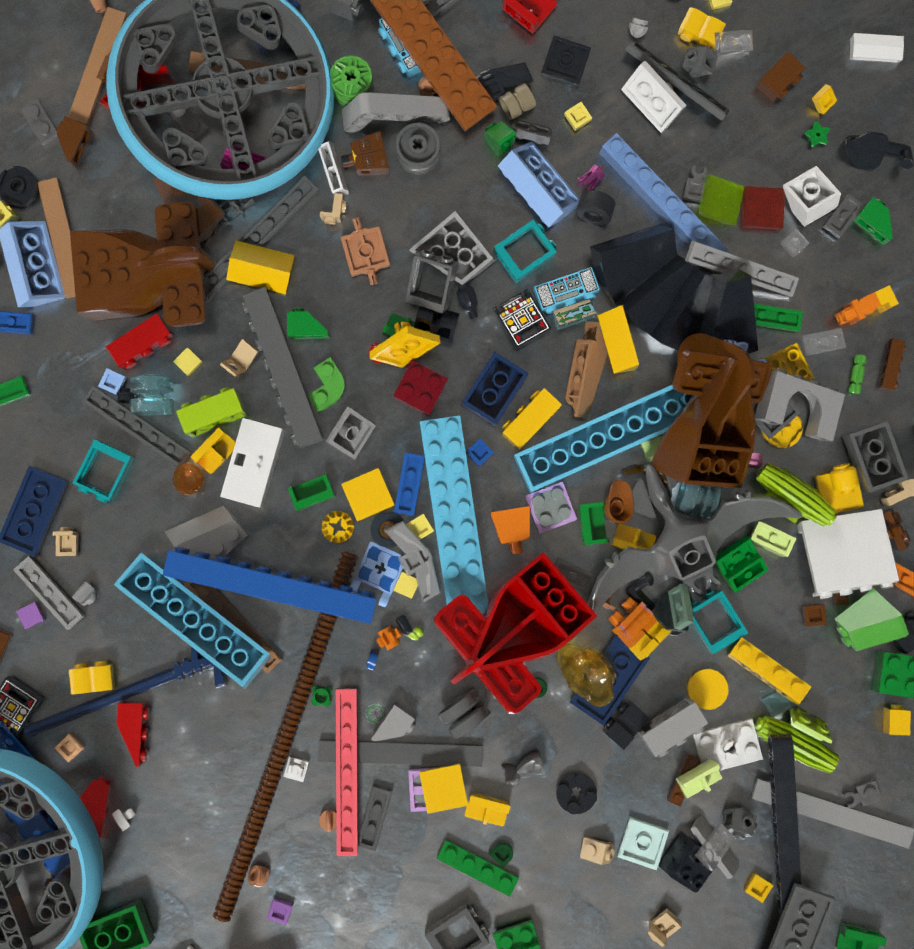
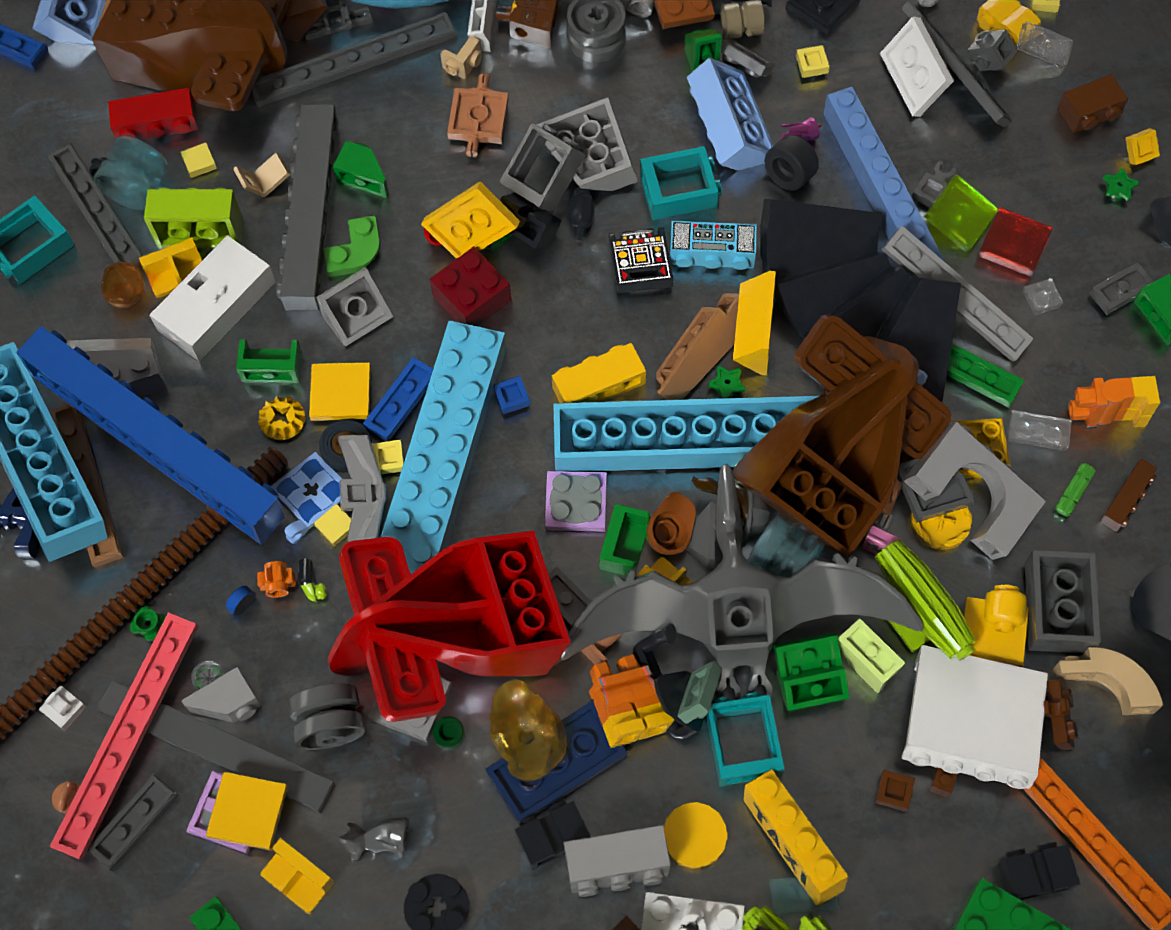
camera: 30 degrees right, 20 degrees down
light blue plate [98,368,127,395] -> none
yellow slope [226,240,295,295] -> none
dark blue brick [461,351,529,427] -> none
orange torso [490,506,530,555] -> none
panel [552,298,598,330] -> none
white slope [783,166,841,227] -> none
bright green slope [835,588,909,651] -> none
none -> green plate [708,366,746,399]

